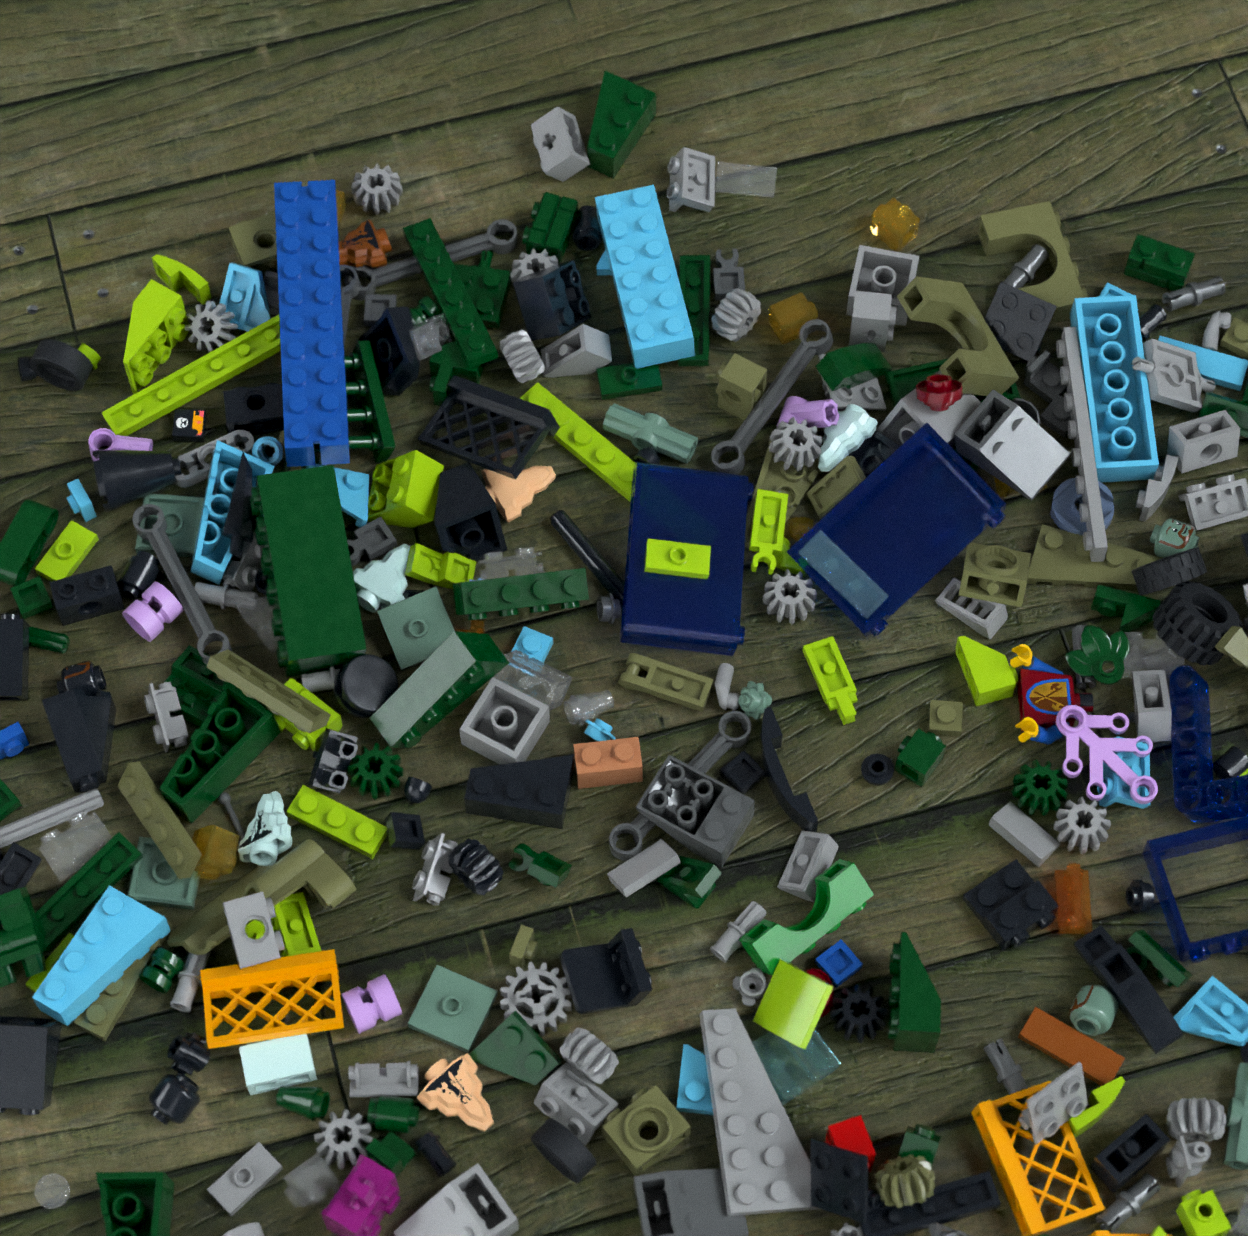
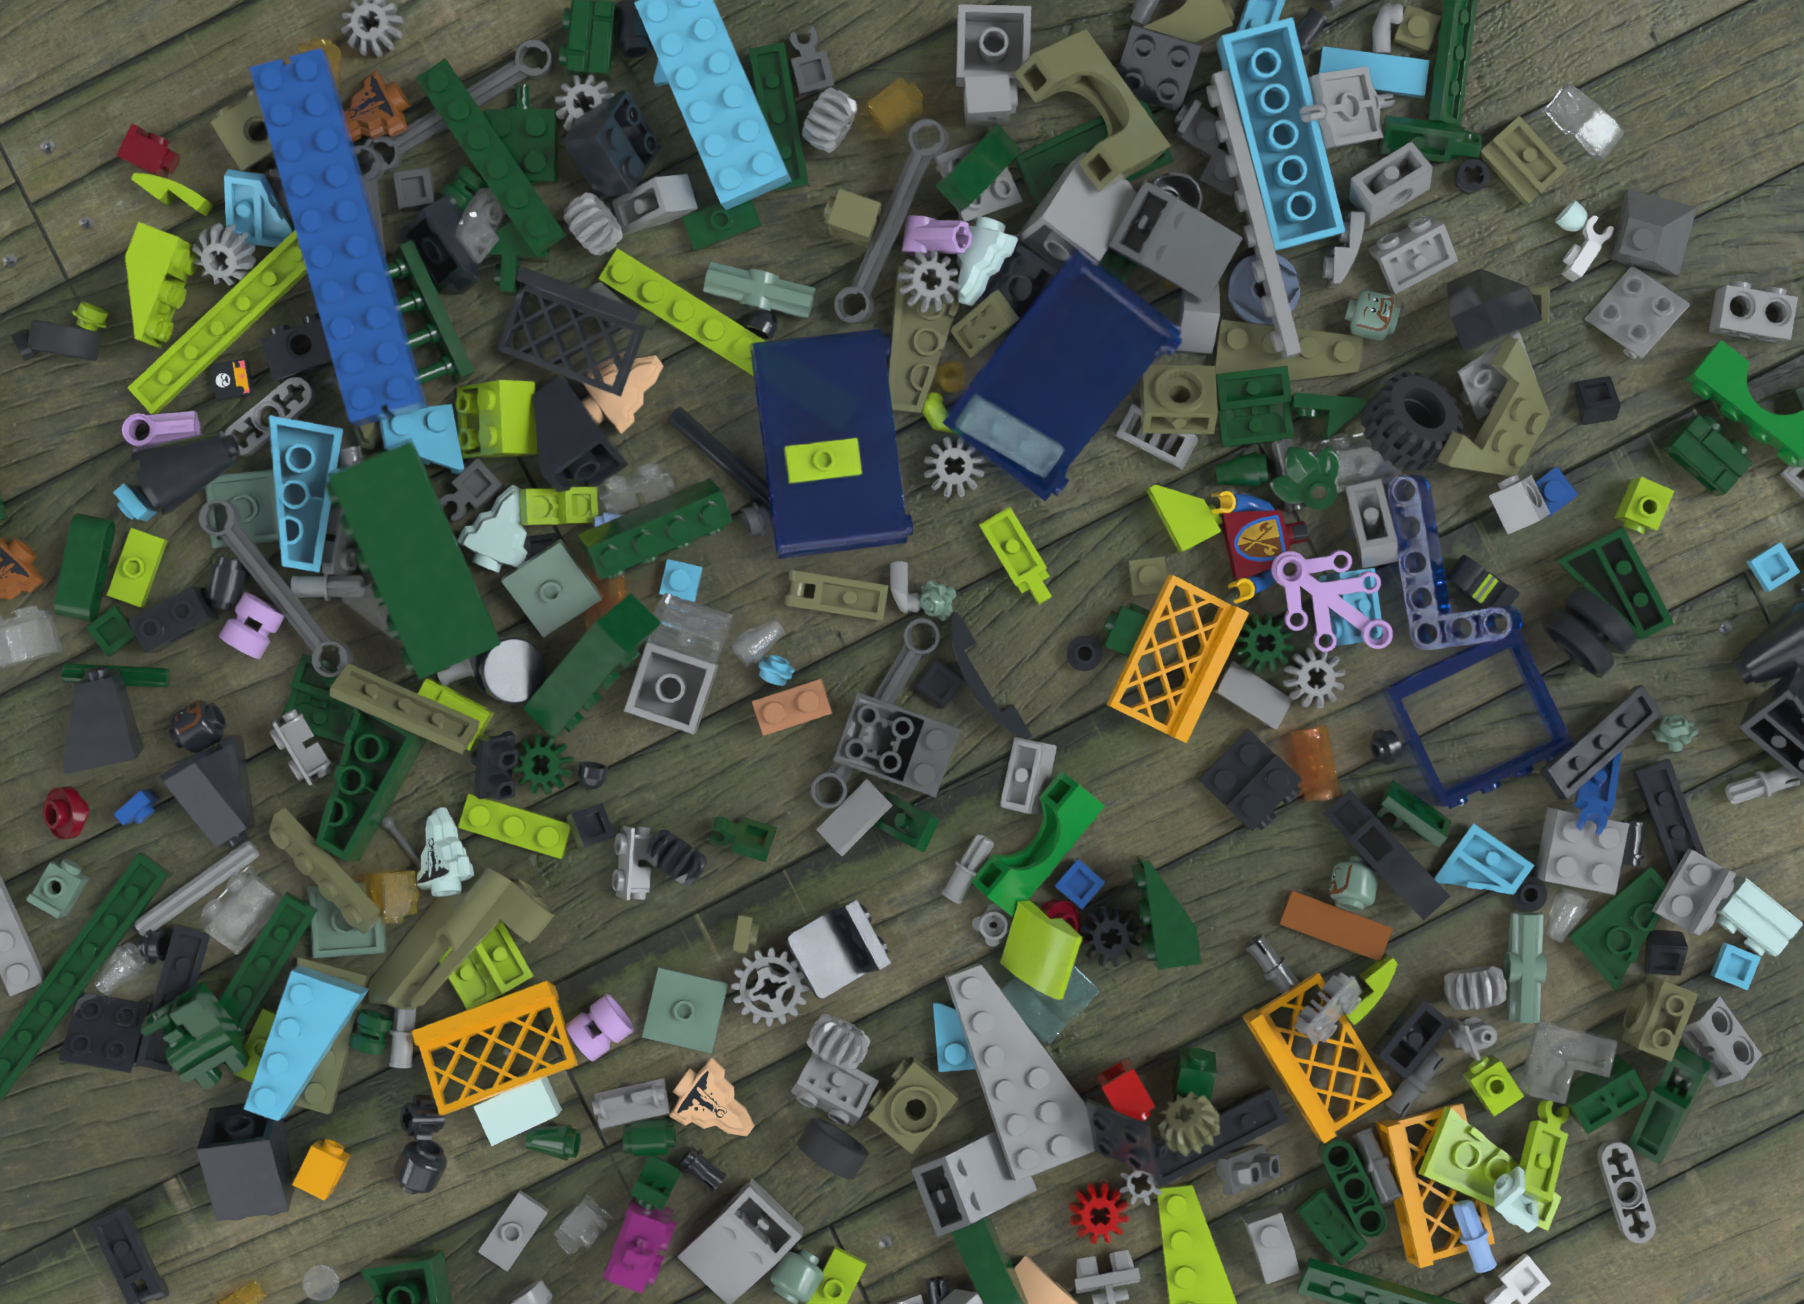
camera: 10 degrees left, 25 degrees up
black bar [222,452,254,555] -> none
light grey brick [222,892,285,969] -> none
medium azure cone [252,436,283,466] -> none
light grey gear [314,1109,373,1170] -> none
black wedge [464,755,574,829] -> none
dark green wing [469,1010,562,1086] -> none
lime plate [749,489,789,575] -> none
dark red plate [916,374,963,411] -> none
black tyre [1131,547,1207,595] -> none
none -> dark red brick [116,123,180,179]
none -> light orange brick [292,1139,351,1201]
none -> light orange fence [1106,574,1249,743]
none -> light grey slope [1176,283,1220,355]
none -> dark green cone [1215,451,1269,487]
none -> dark green slope [1216,366,1294,448]

